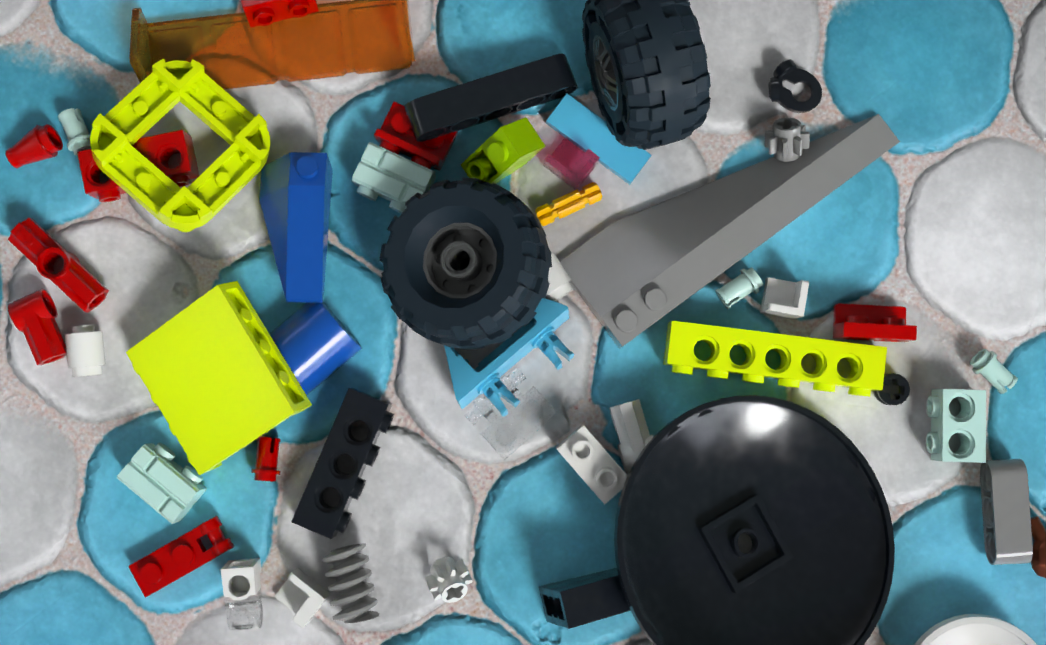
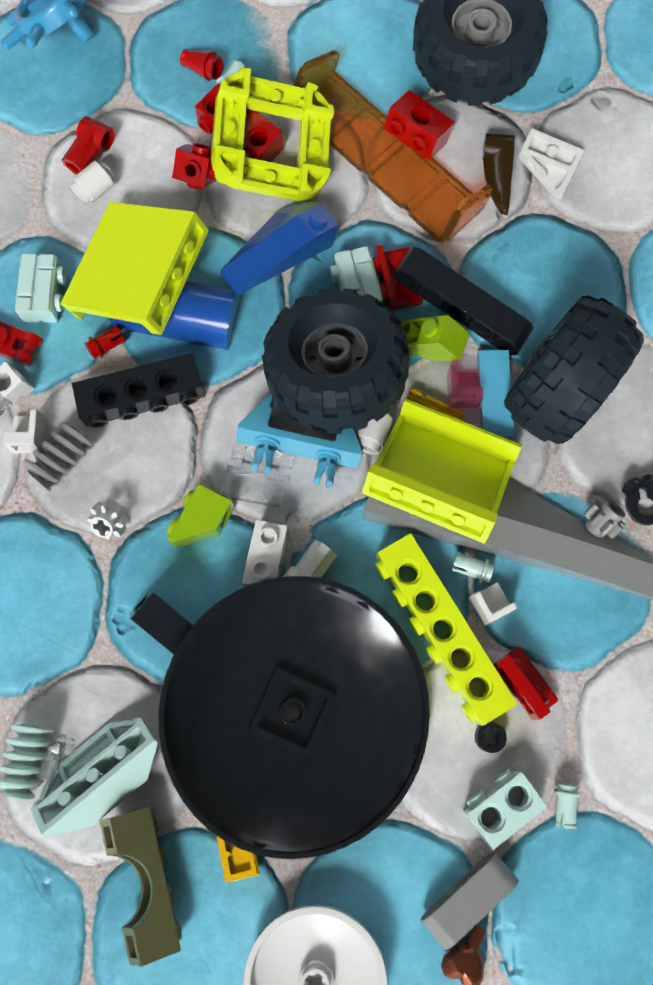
camera: 55 degrees right, 10 degrees down
red piece [8,217,109,313] -> none
none -> lime slope [167,484,235,548]
none -> red brick [172,143,217,190]
none -> neon yellow panel [362,398,523,544]

